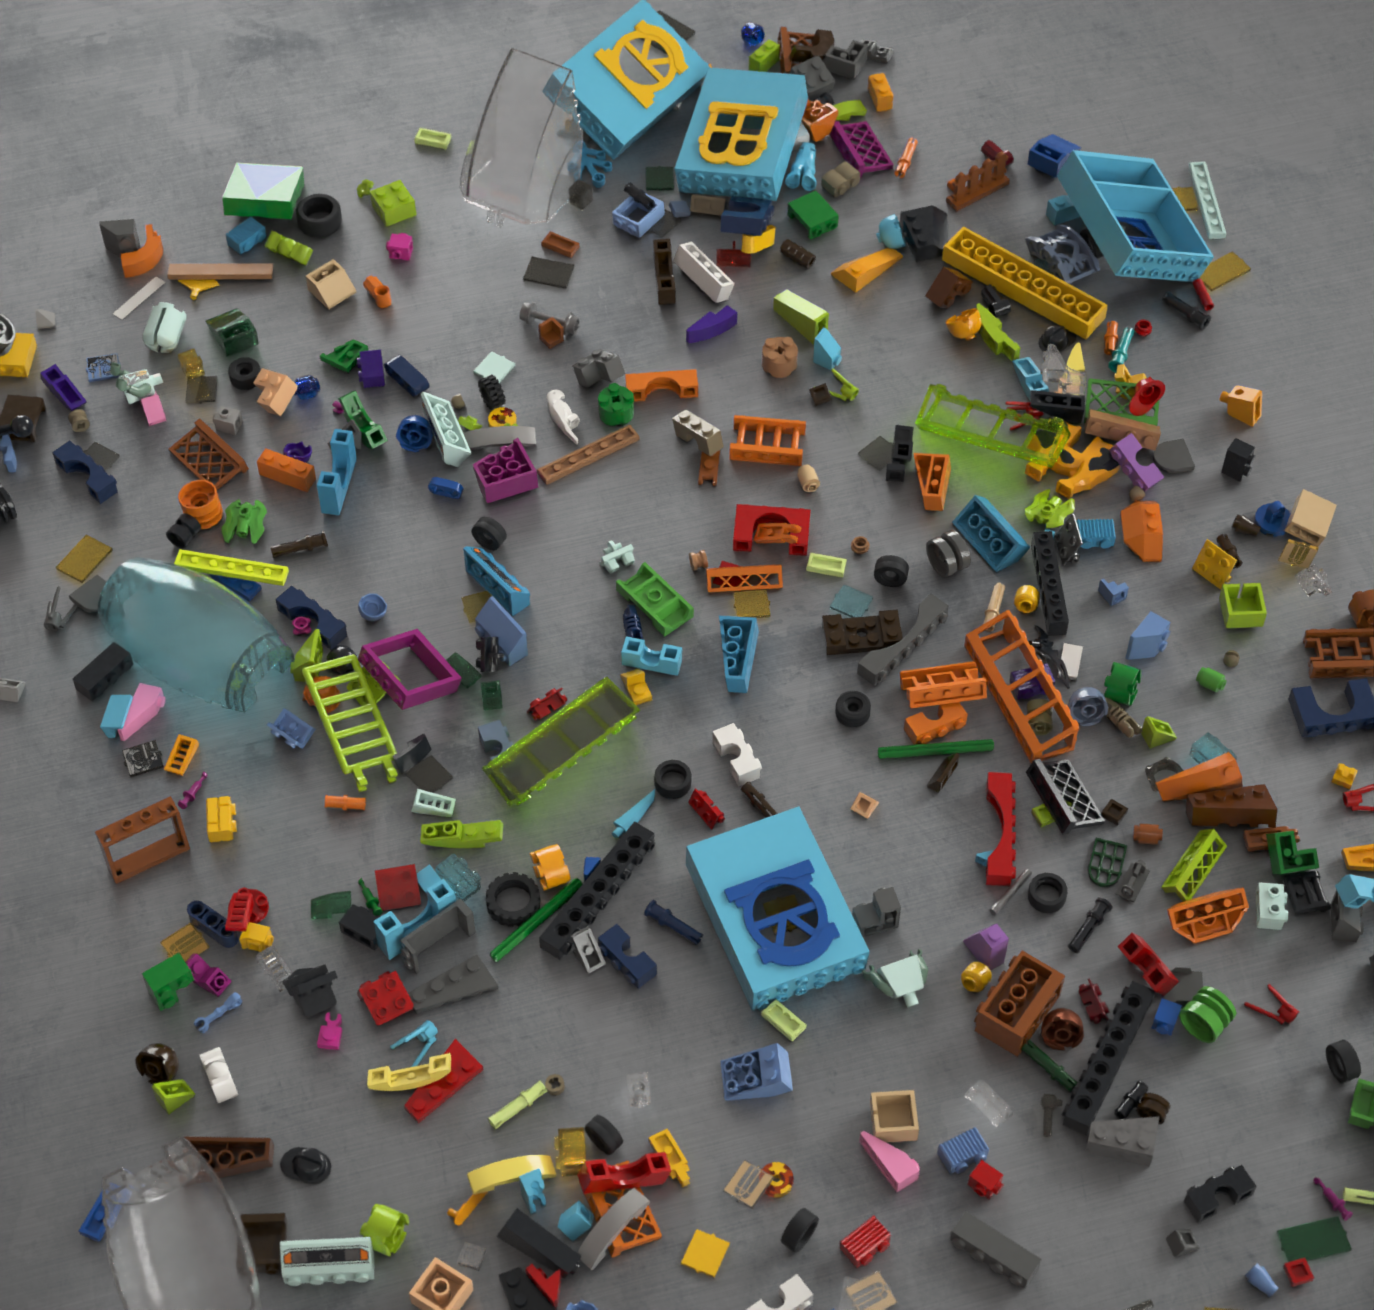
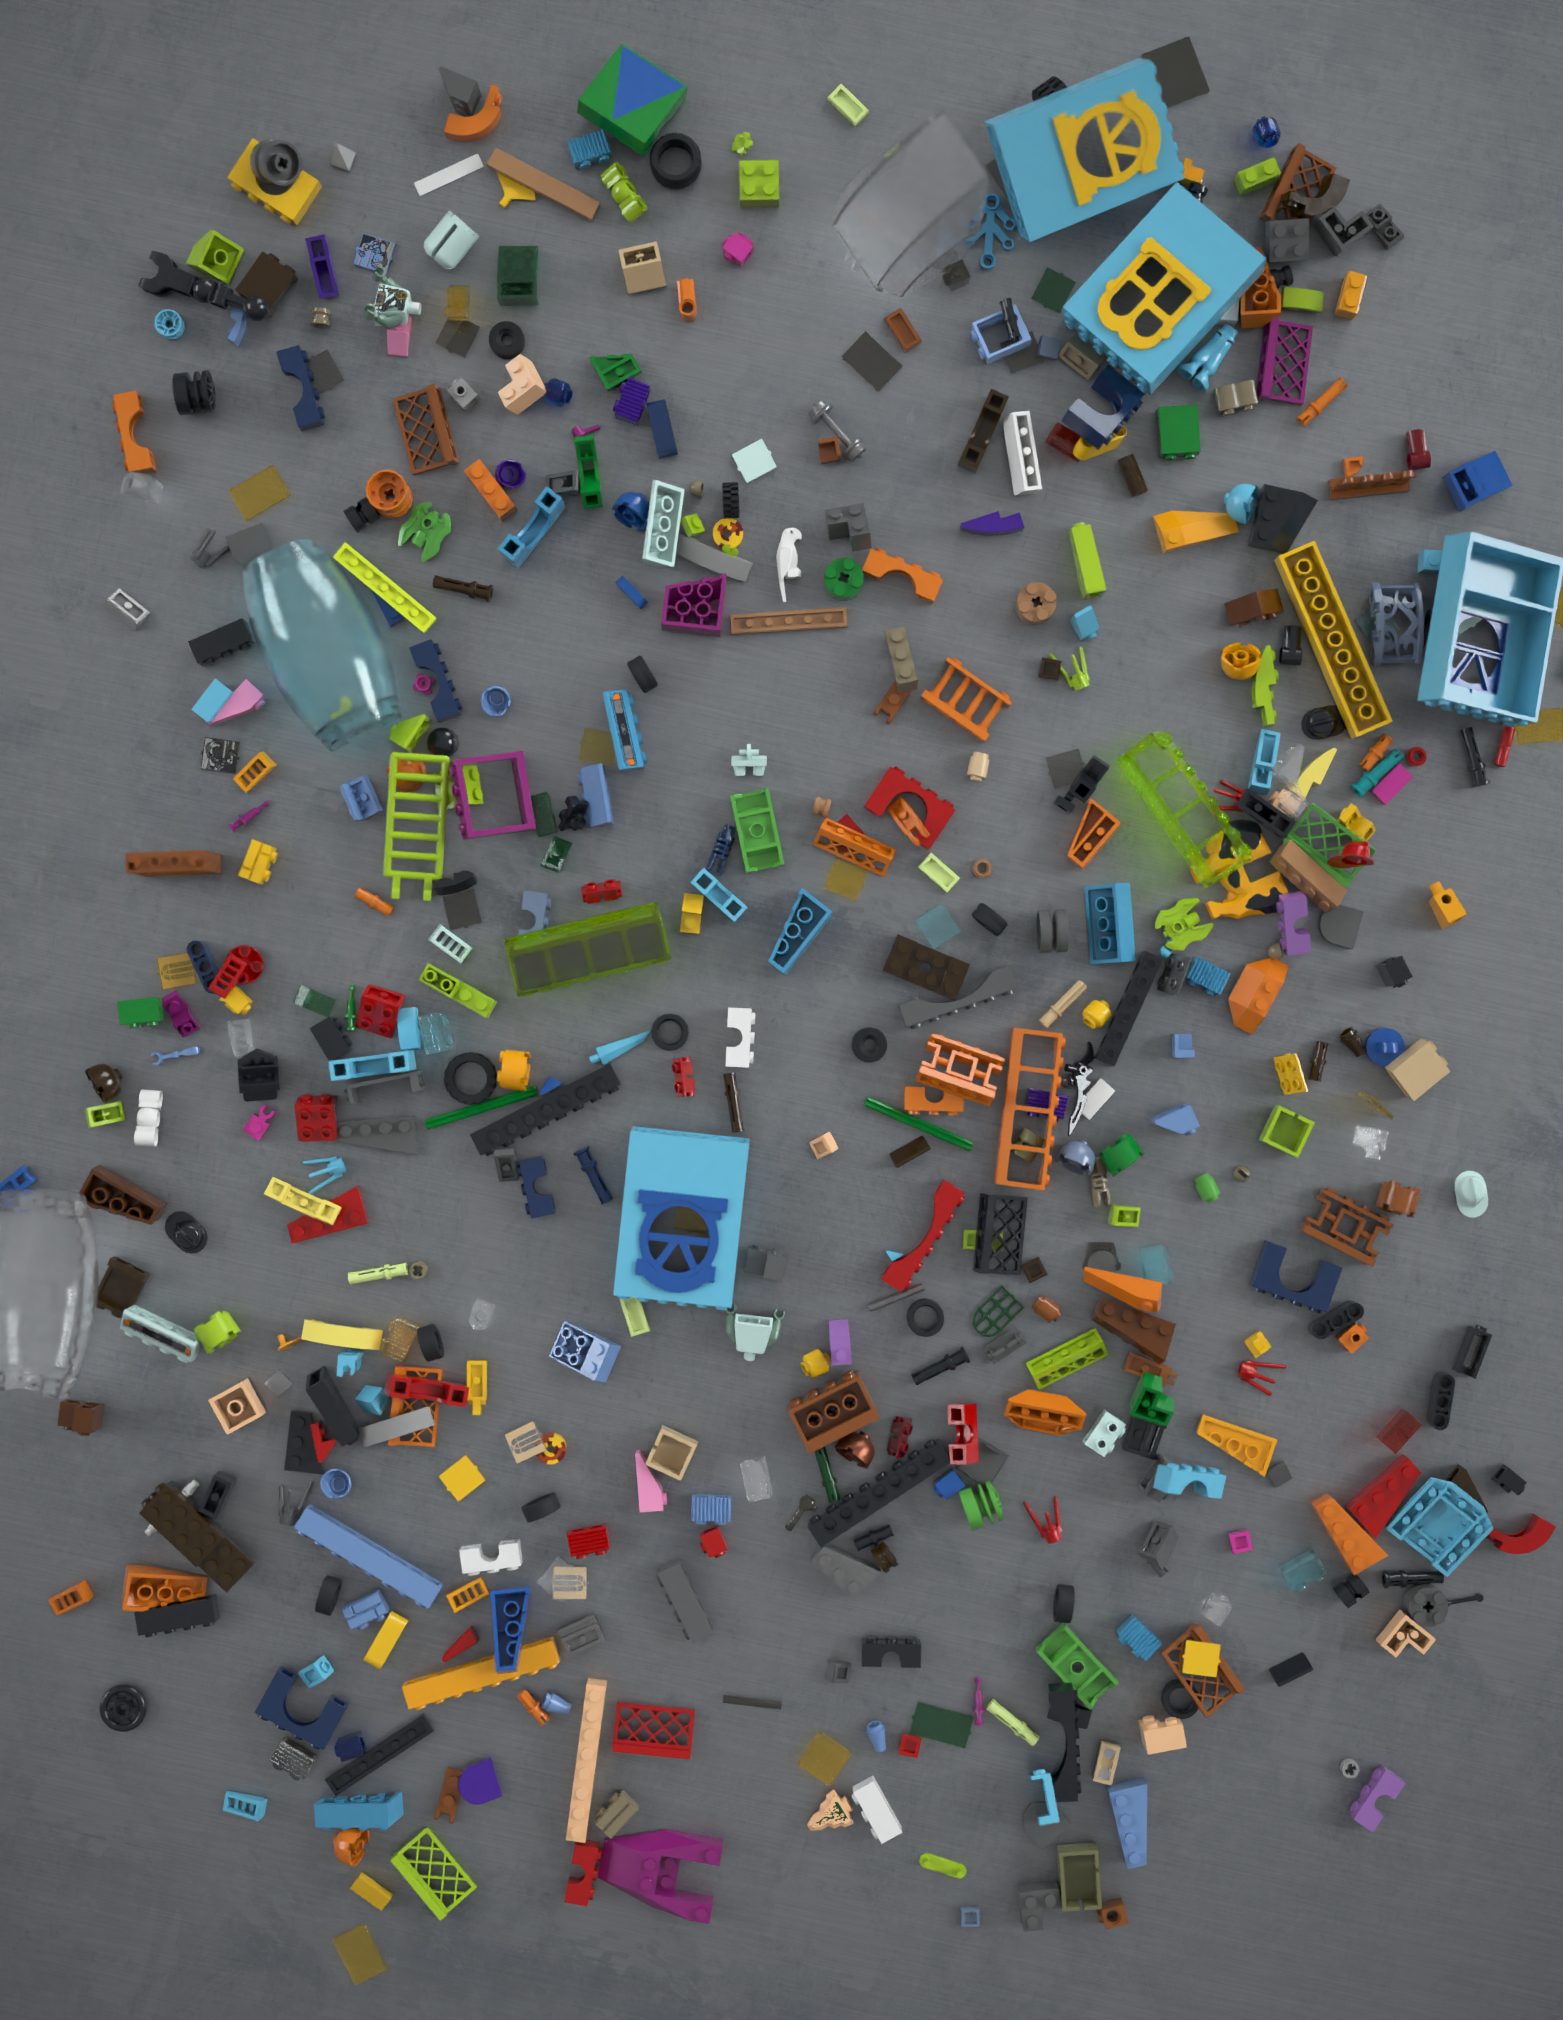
camera: 25 degrees right, 35 degrees up
none -> dark pink tile [1371,763,1413,805]

